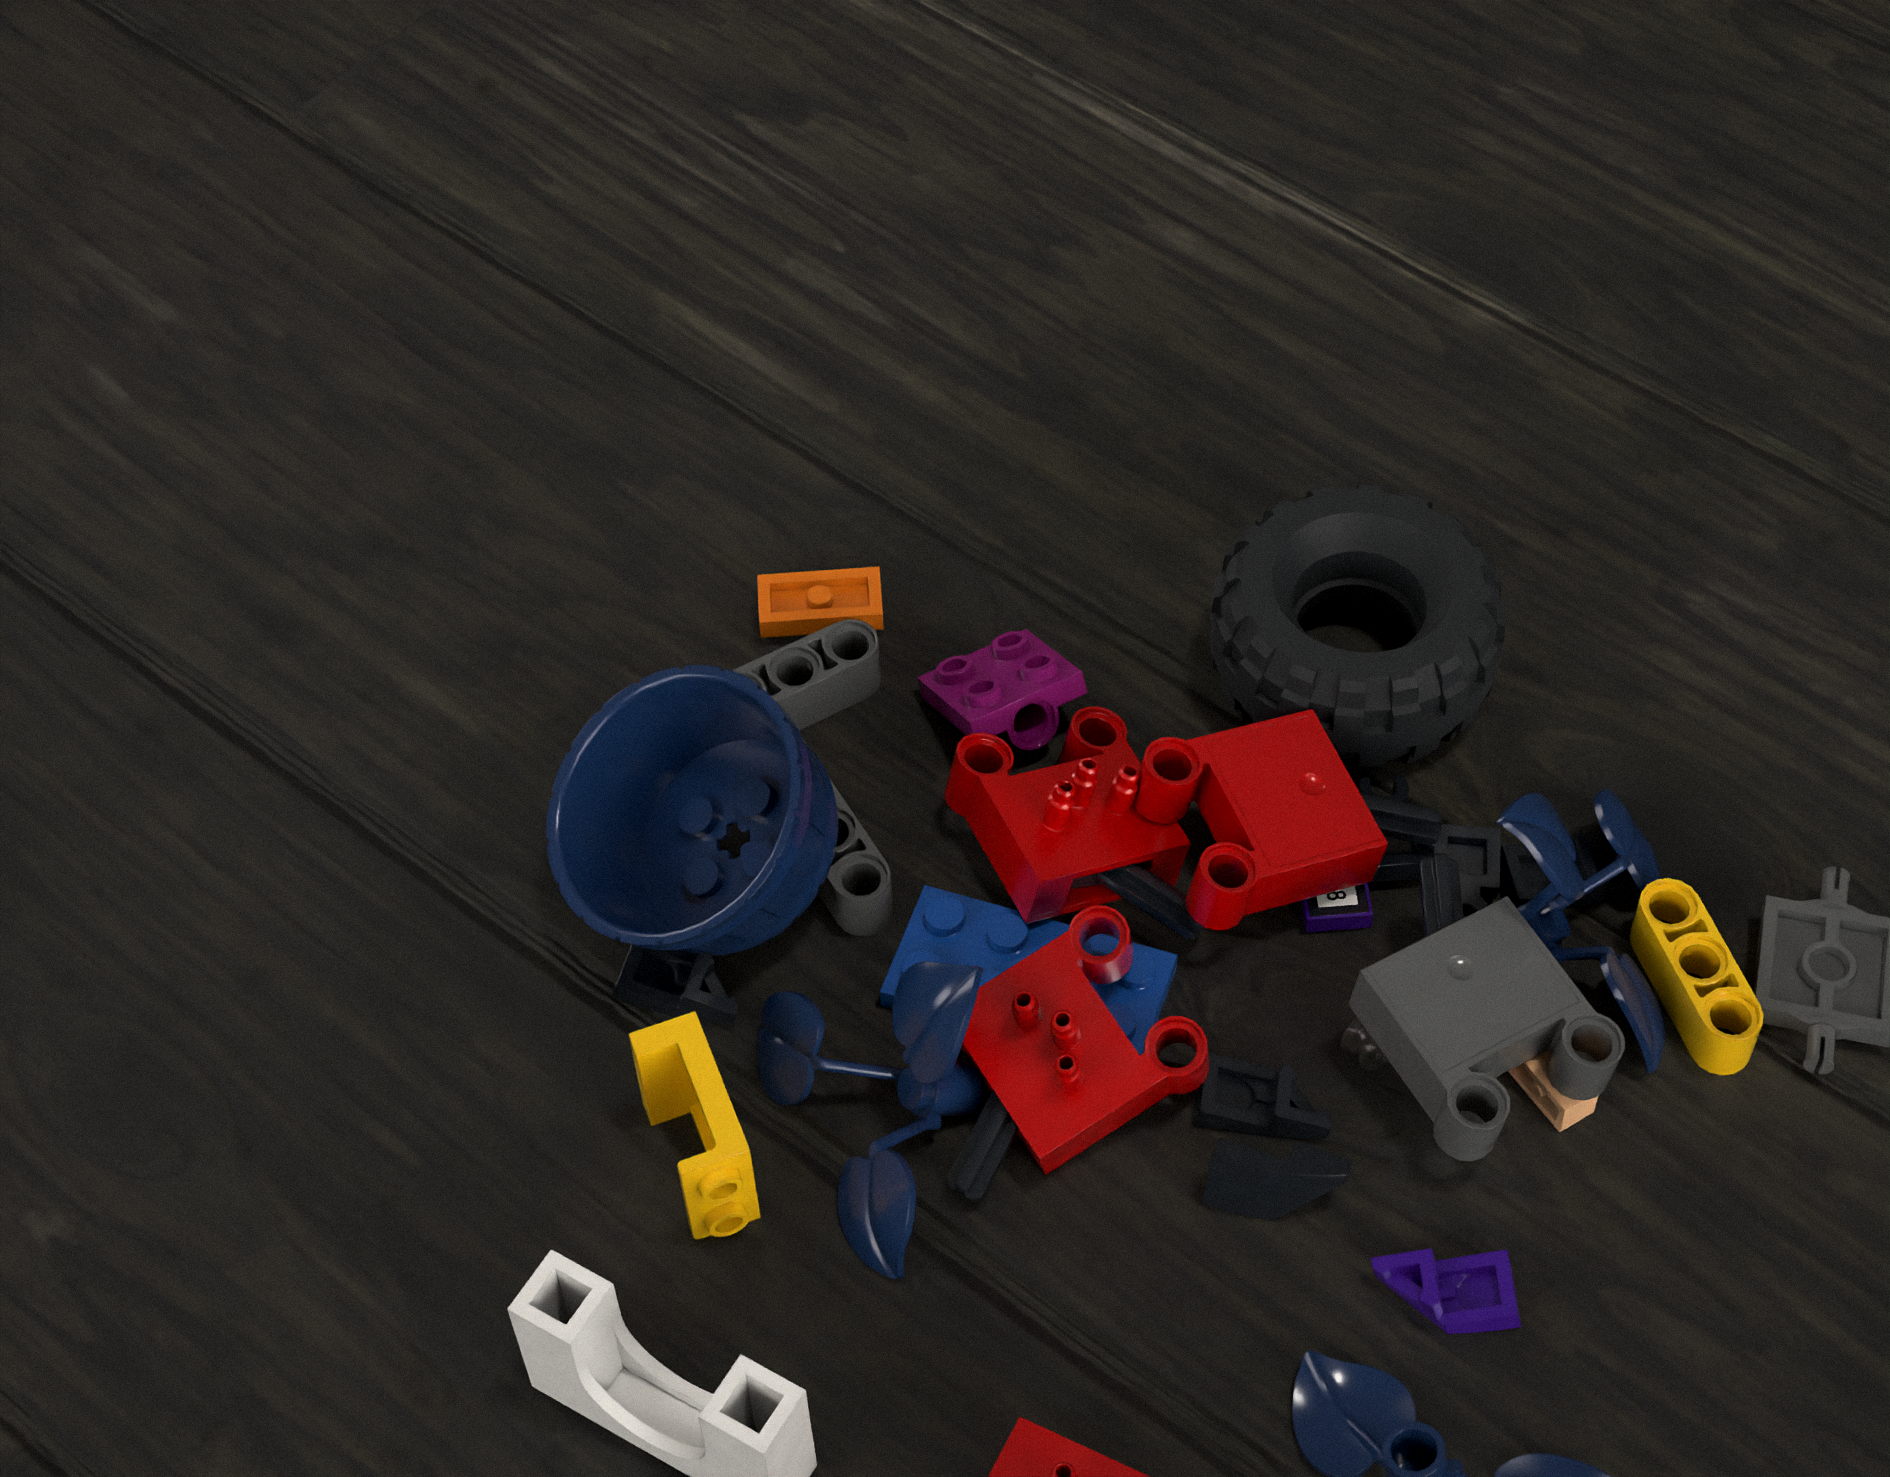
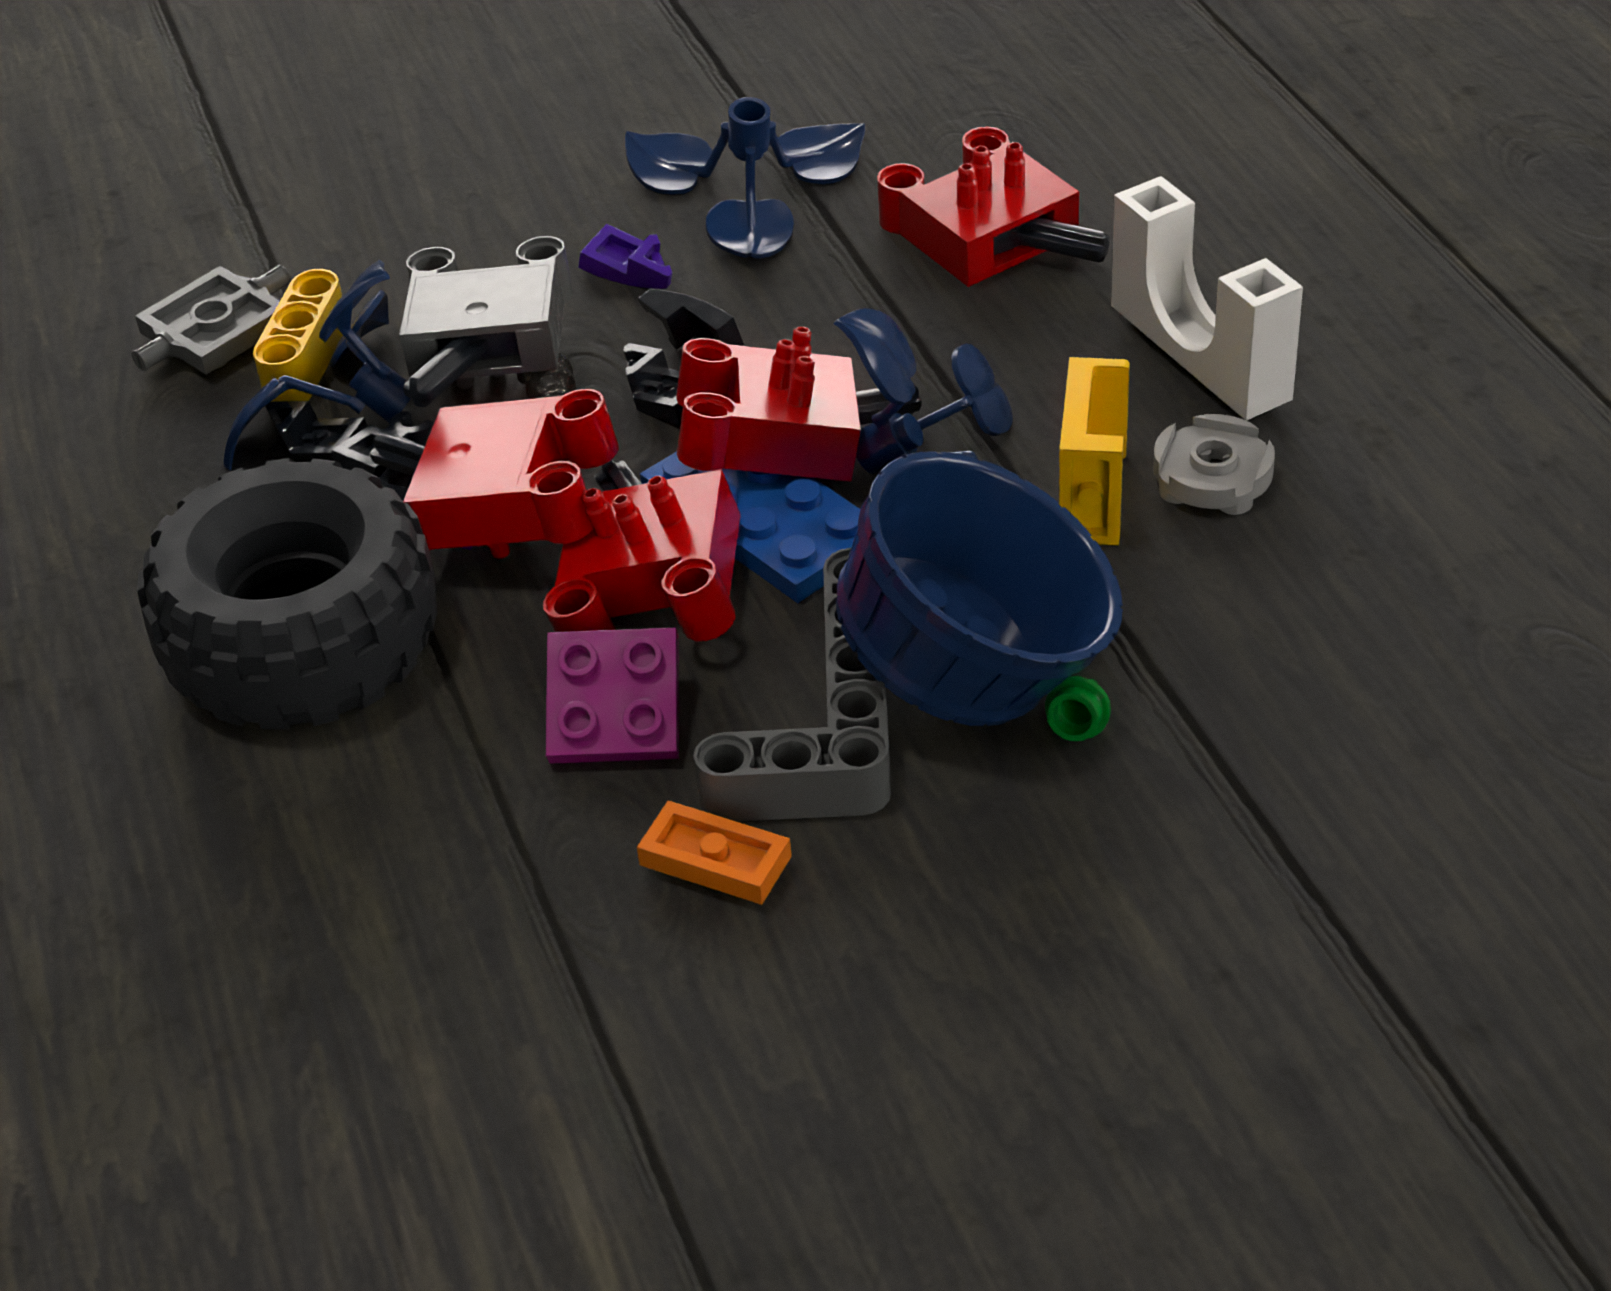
camera: 150 degrees left, 10 degrees down
none -> light grey plate [1153,414,1275,515]

